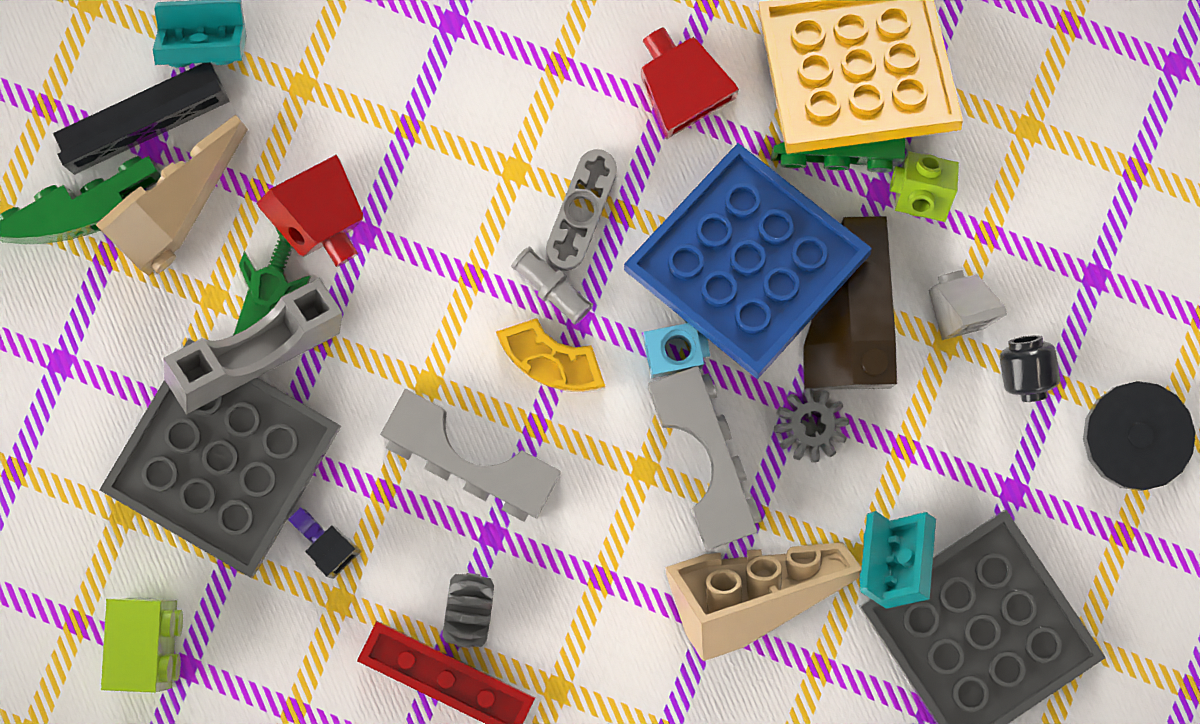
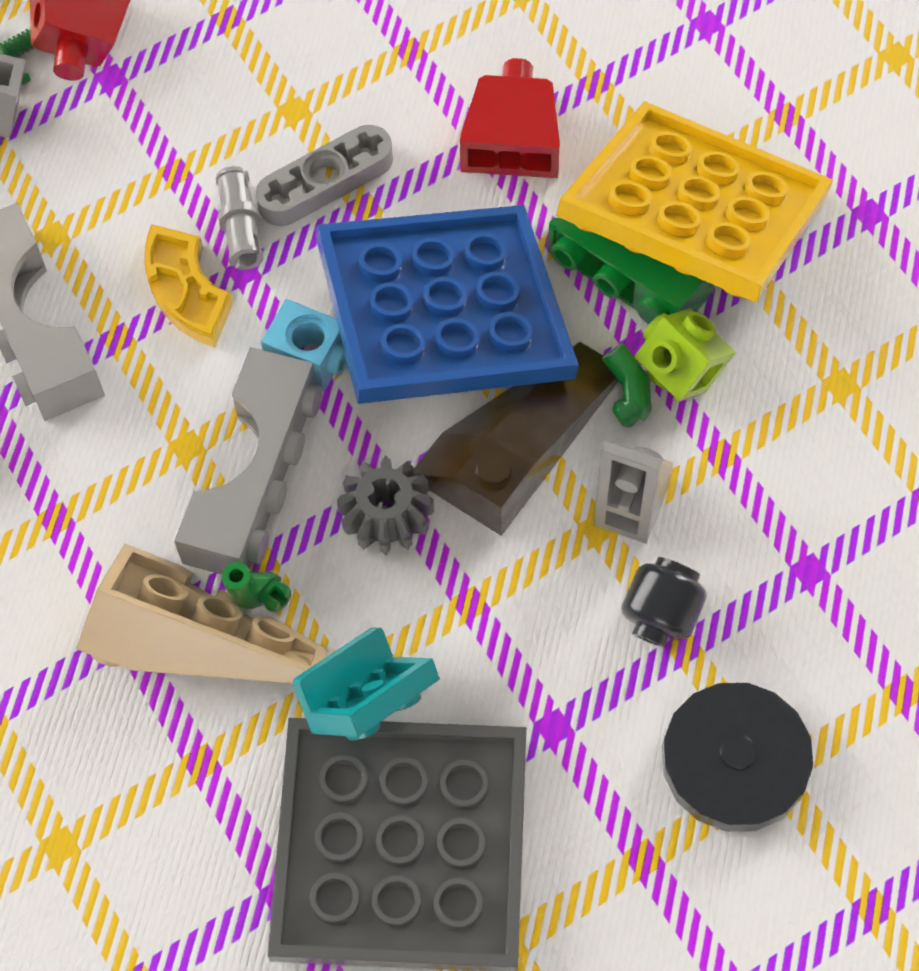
camera: 40 degrees right, 20 degrees down
none -> green arm [222,562,291,612]
none -> green arm [602,343,652,427]

